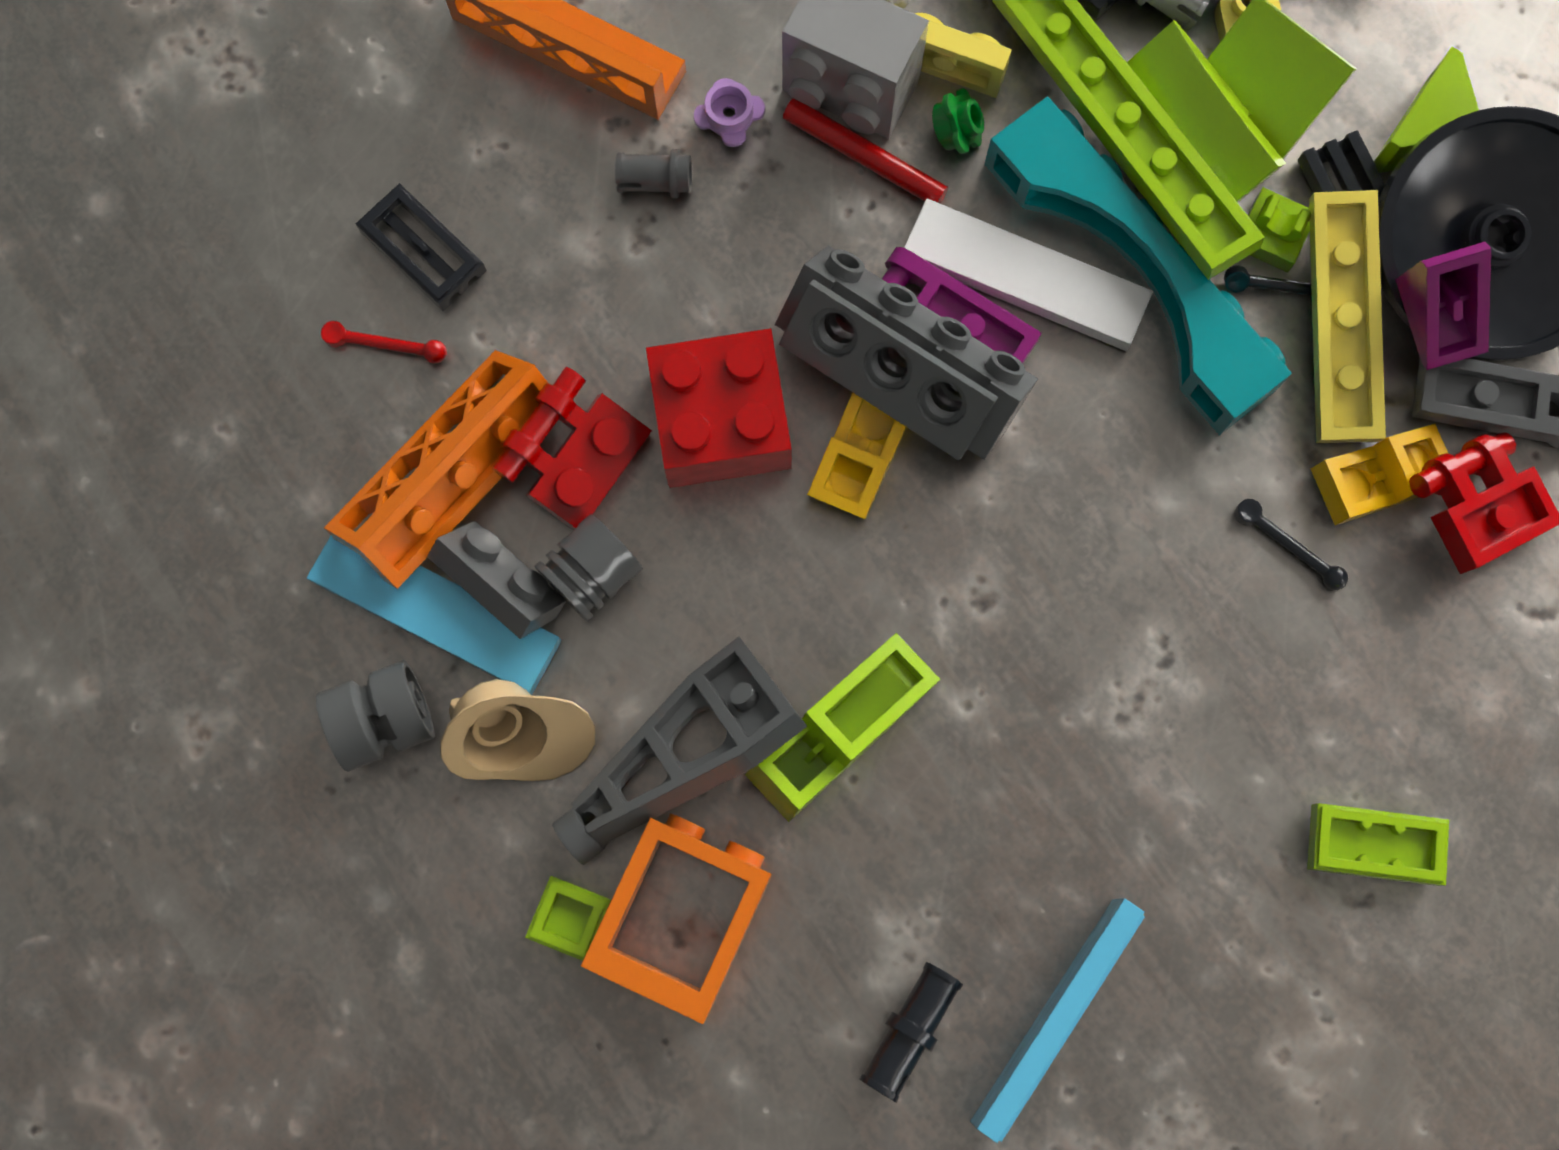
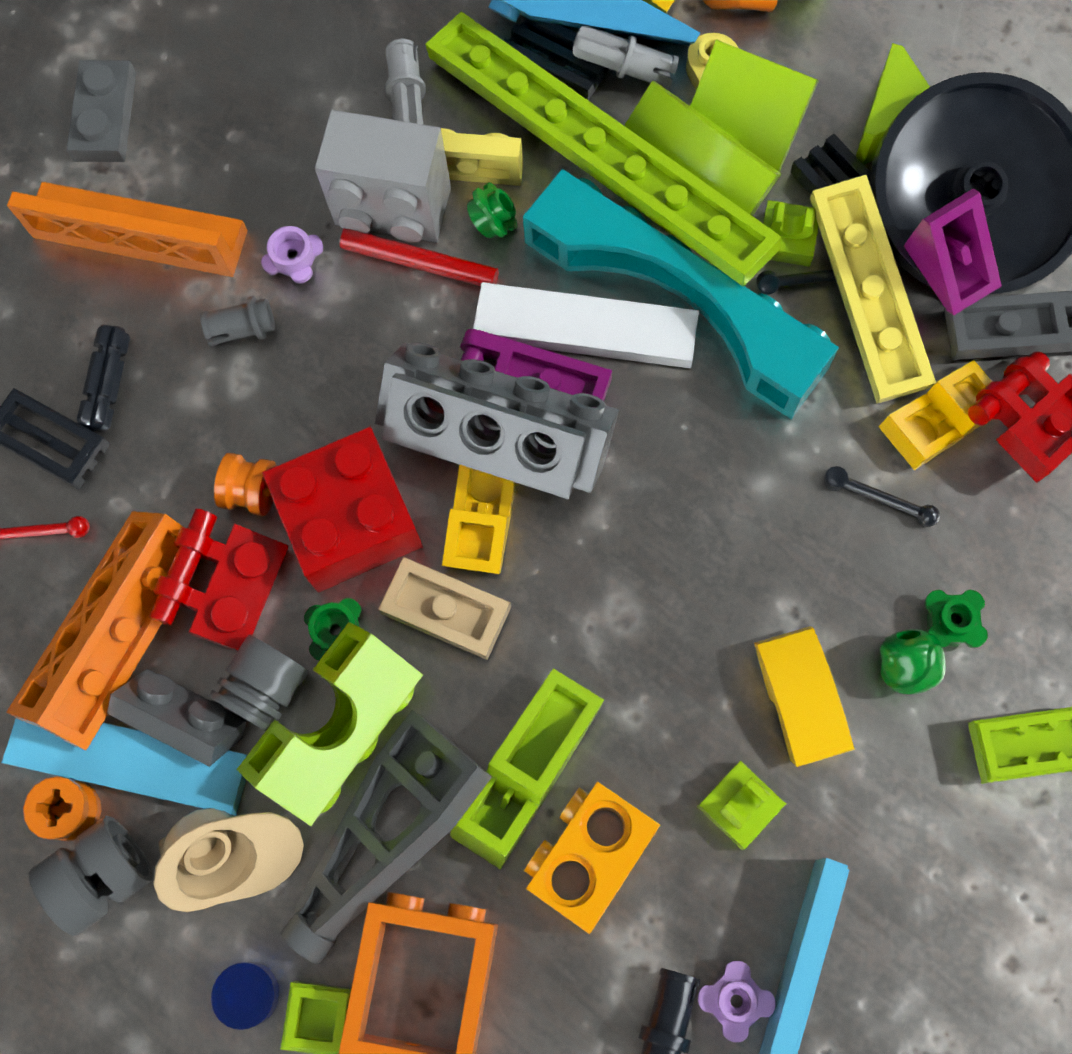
camera: 10 degrees left, 5 degrees down
none -> orange wheel [23,776,102,842]
none -> black axle [77,325,130,432]
none -> clear blue tile [211,962,279,1030]
none -> orange wheel [214,453,277,517]
none -> arch [236,622,423,826]
none -> green plate [304,598,362,661]
none -> tan plate [378,557,511,660]
none -> light orange brick [524,781,660,934]
none -> lime tile [697,761,786,850]
none -> lavender plate [698,961,775,1042]
none -> yellow slope [754,626,855,767]
none -> green piece [879,629,946,695]
none -> green plate [924,589,988,648]

